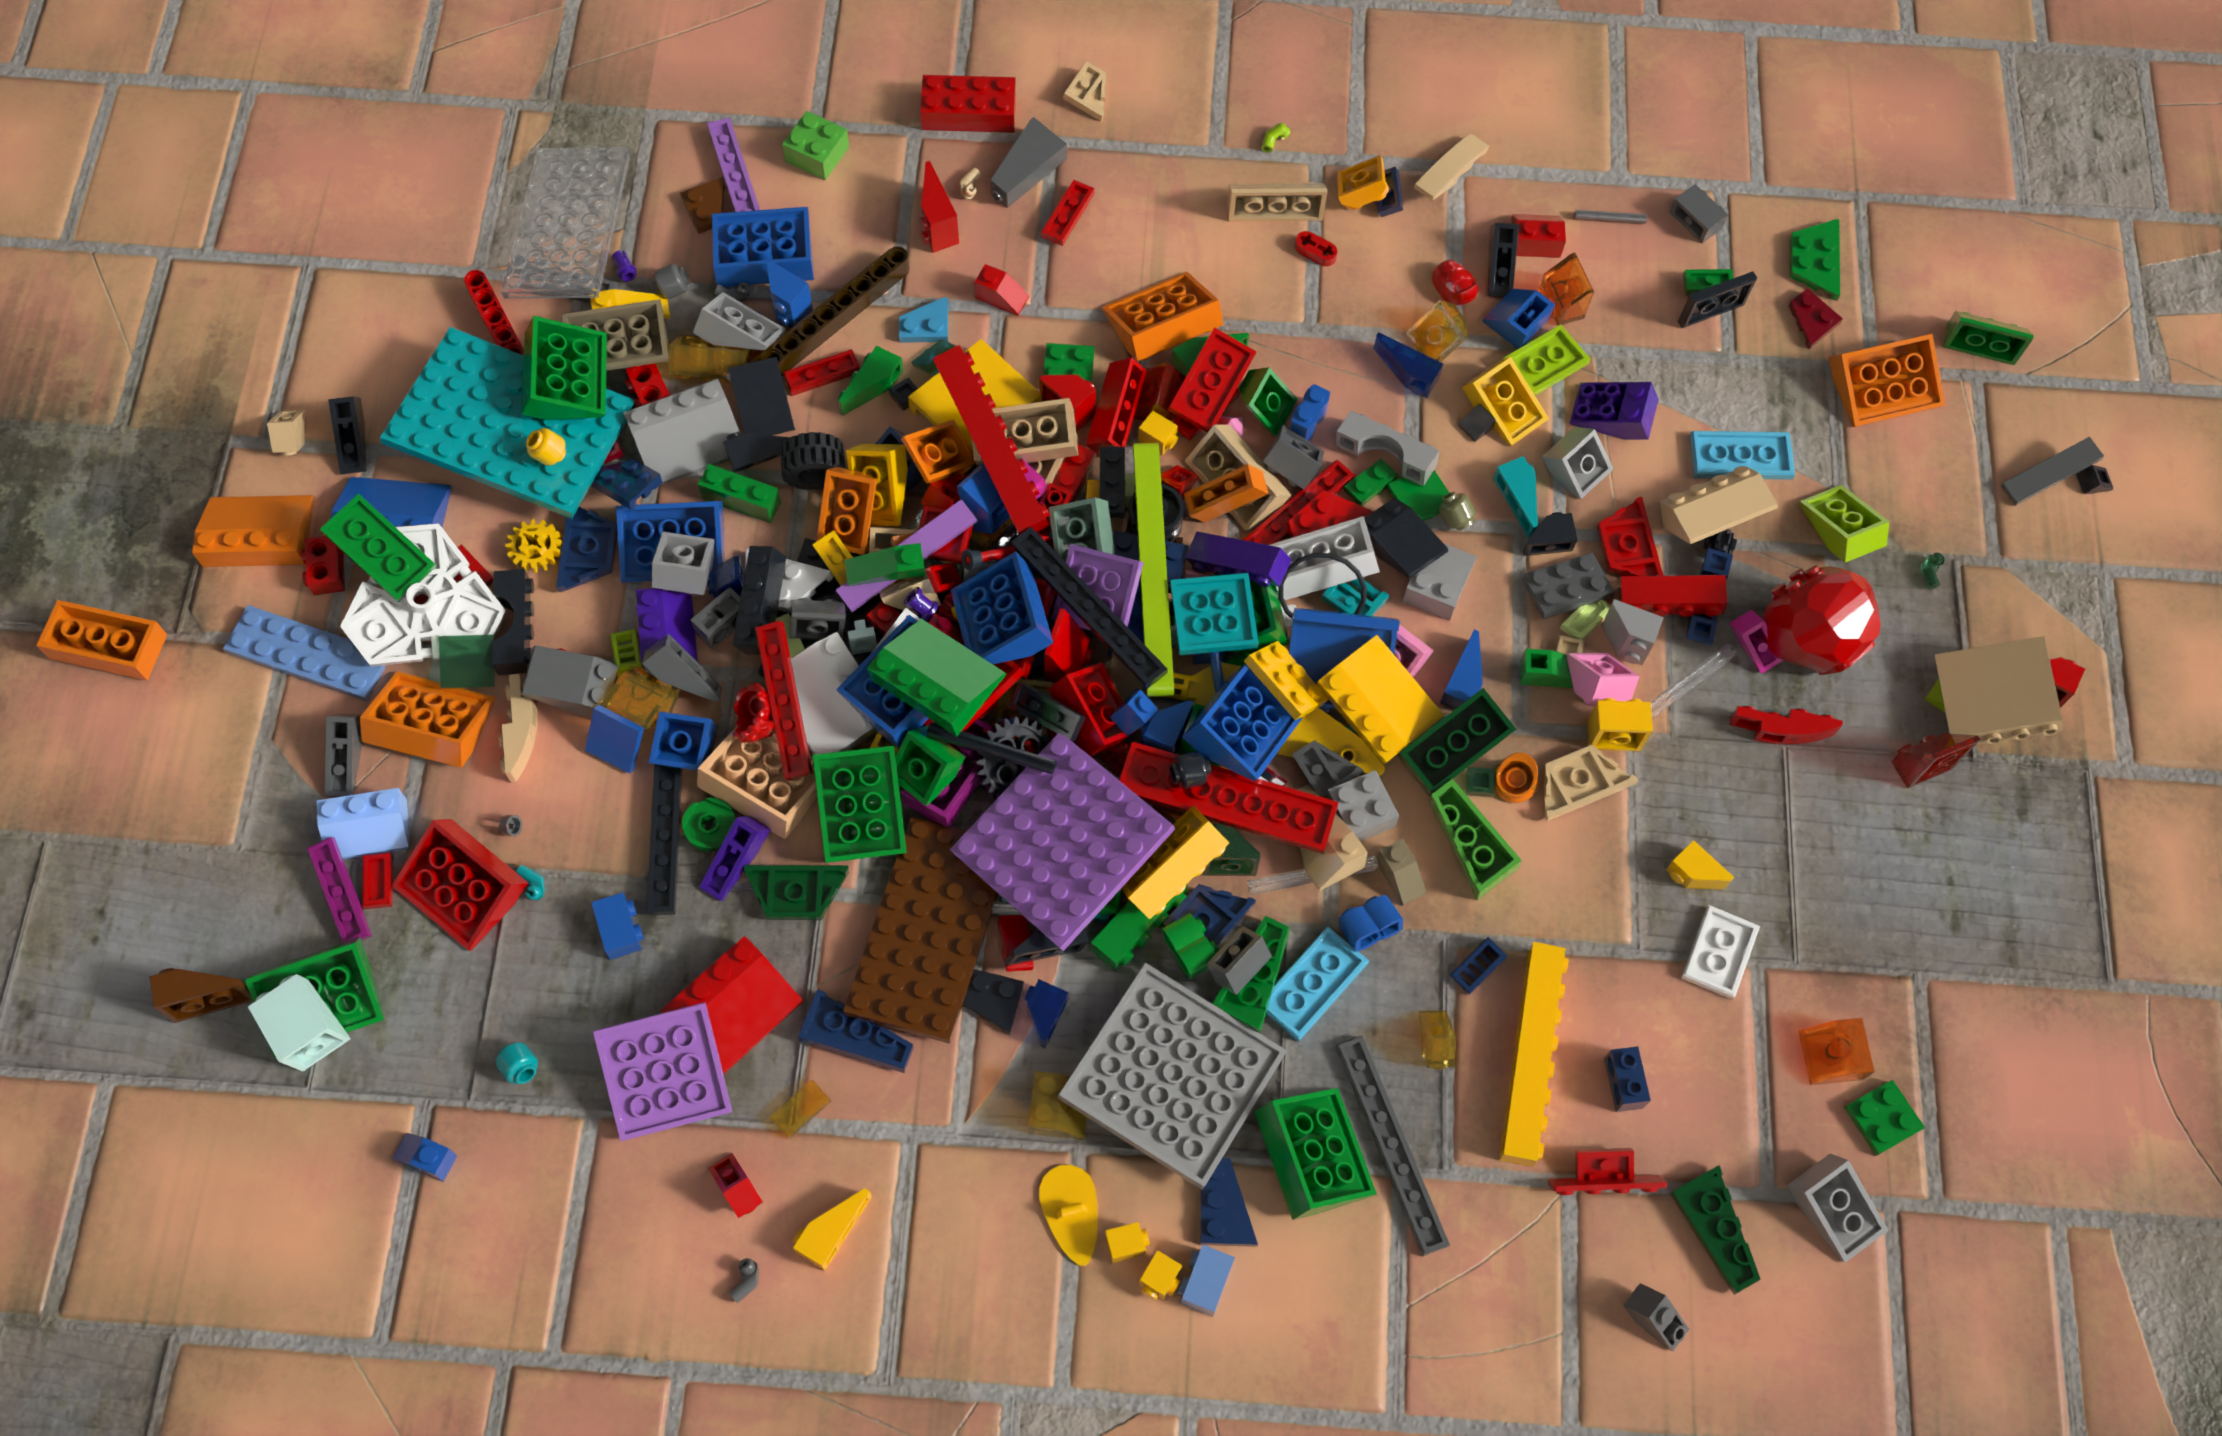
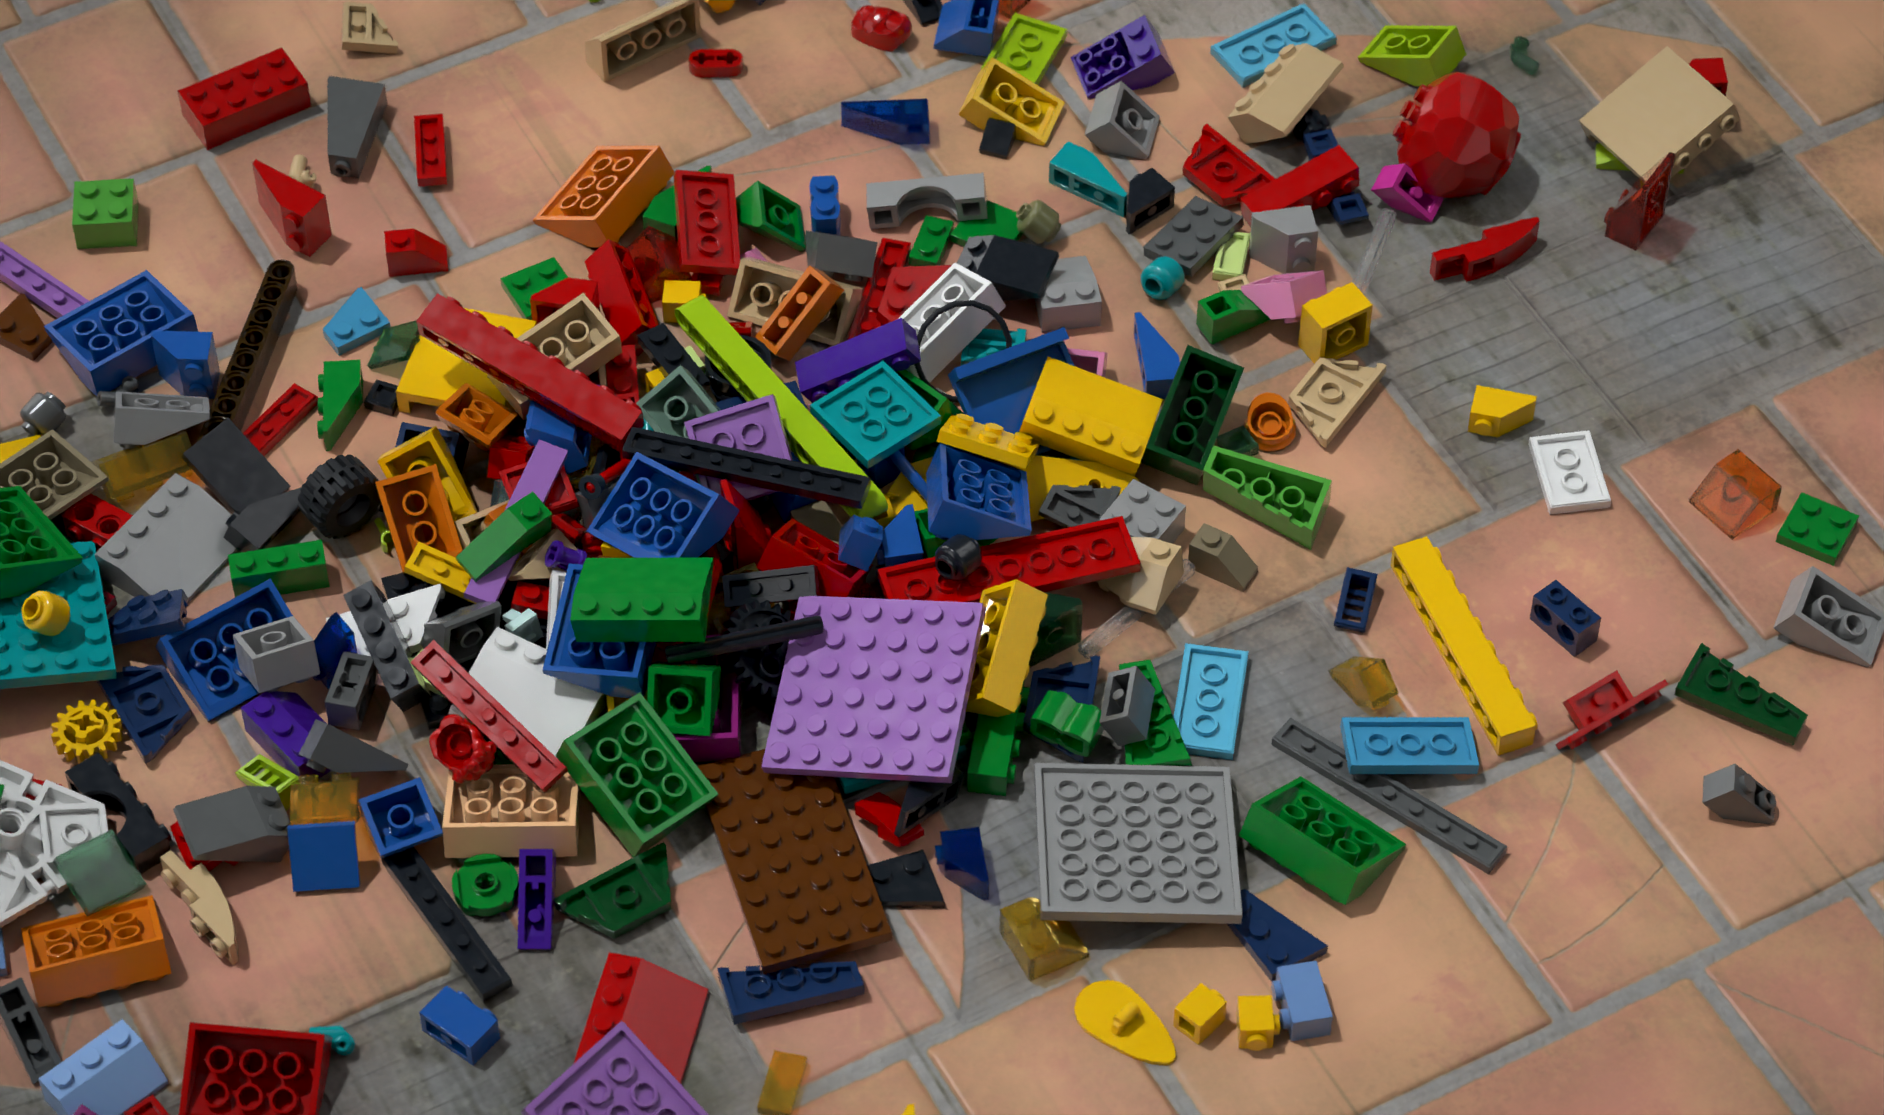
camera: 30 degrees left, 15 degrees down
dark grey hinge [498,815,522,836] -> none
blue brick [1339,895,1403,952] -> none
clear yellow slope [1405,300,1467,370] -> none
none -> teal head [1141,256,1185,300]
none -> dark azure plate [1340,717,1479,774]

